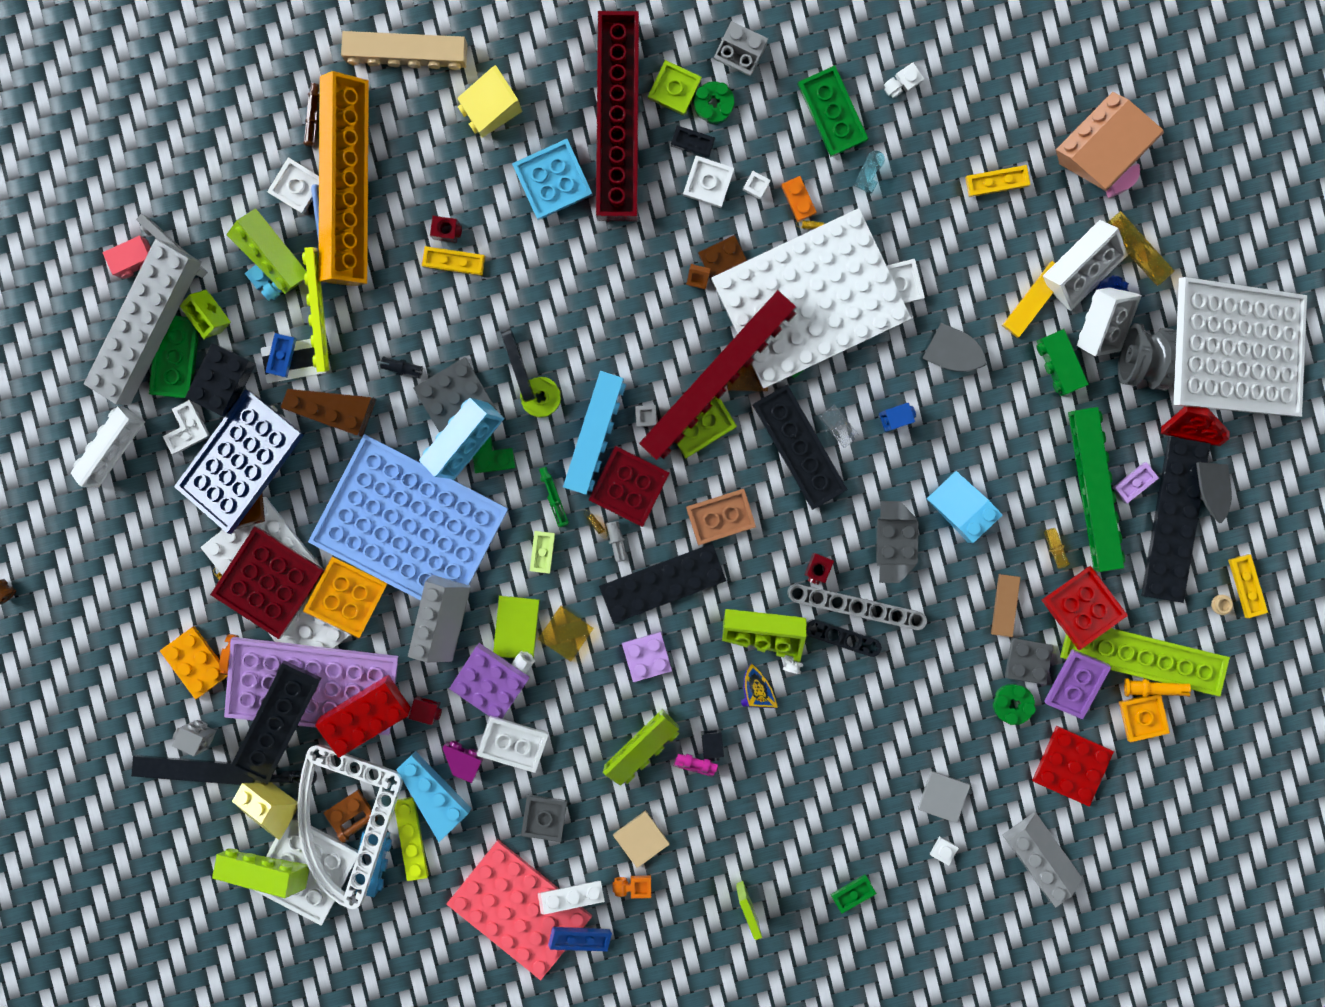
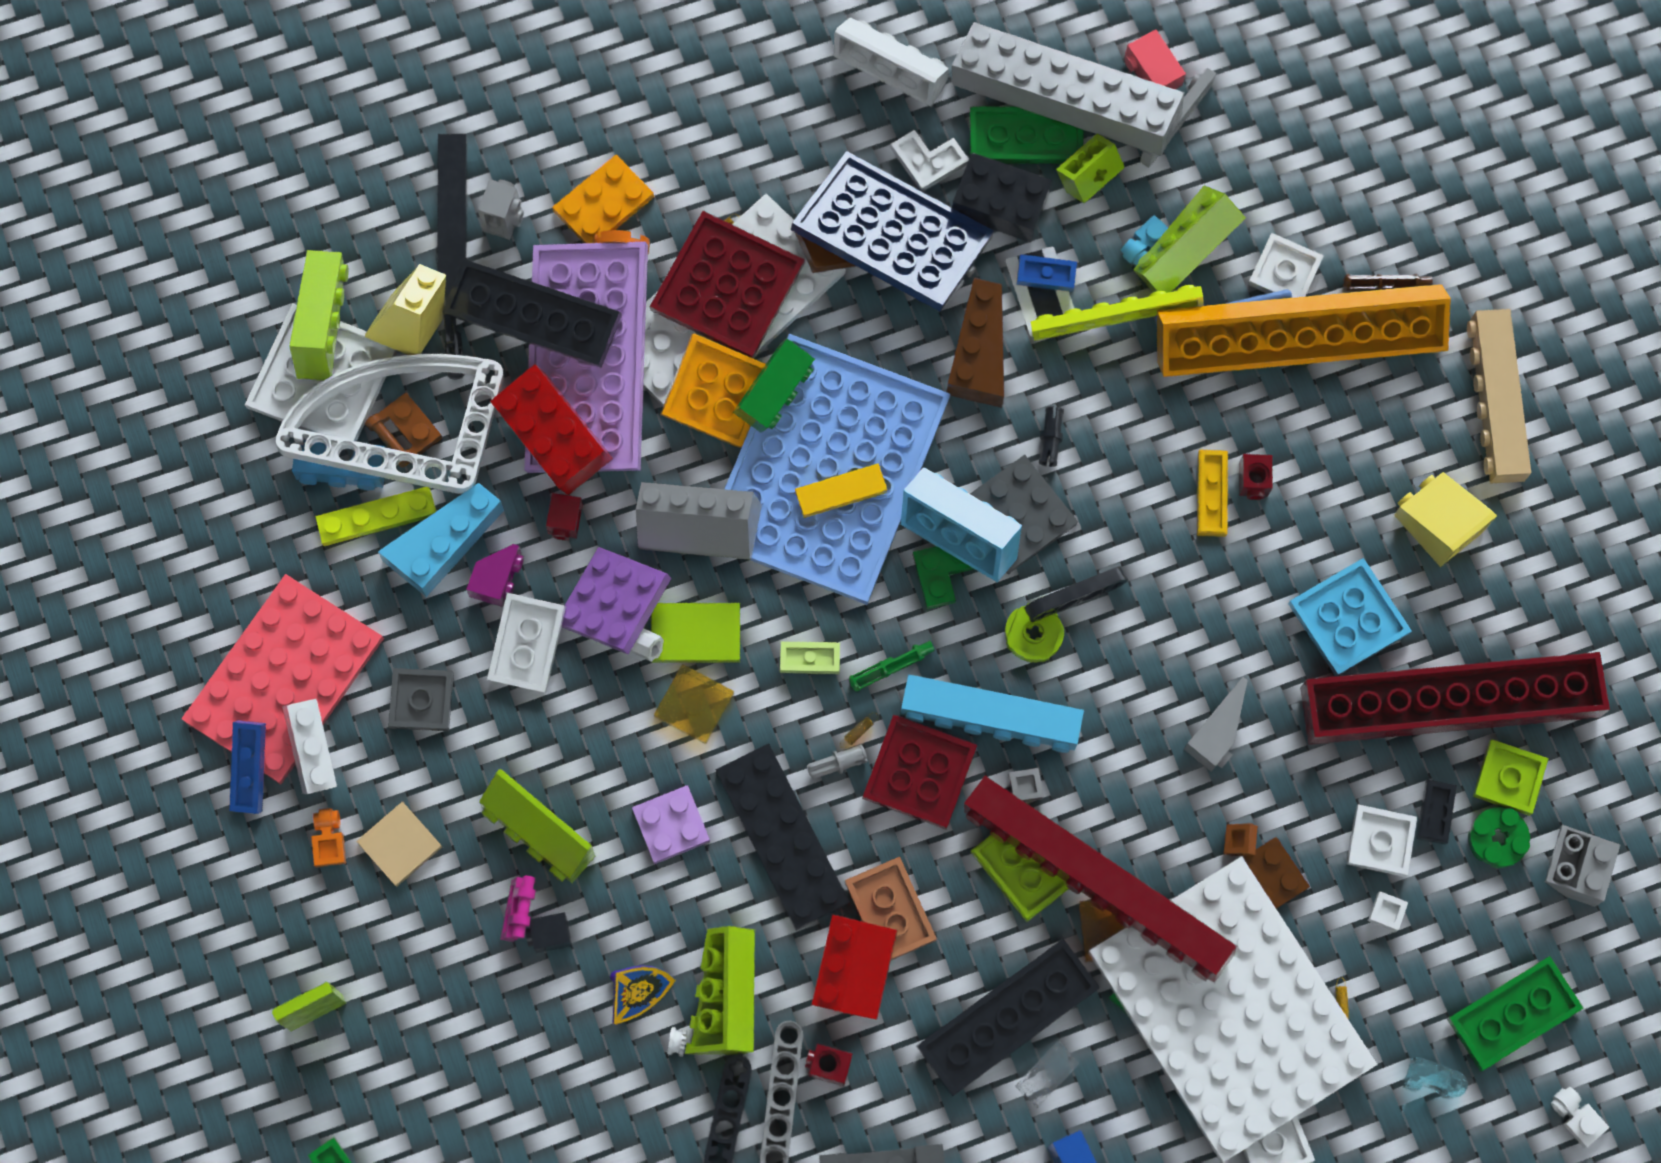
camera: 80 degrees right, 15 degrees down
orange plate [781,176,817,222] -> none
none -> green brick [733,338,815,433]
none -> yellow tile [795,463,888,518]
none -> red slope [812,915,898,1020]
none -> light grey slope [1184,677,1248,772]

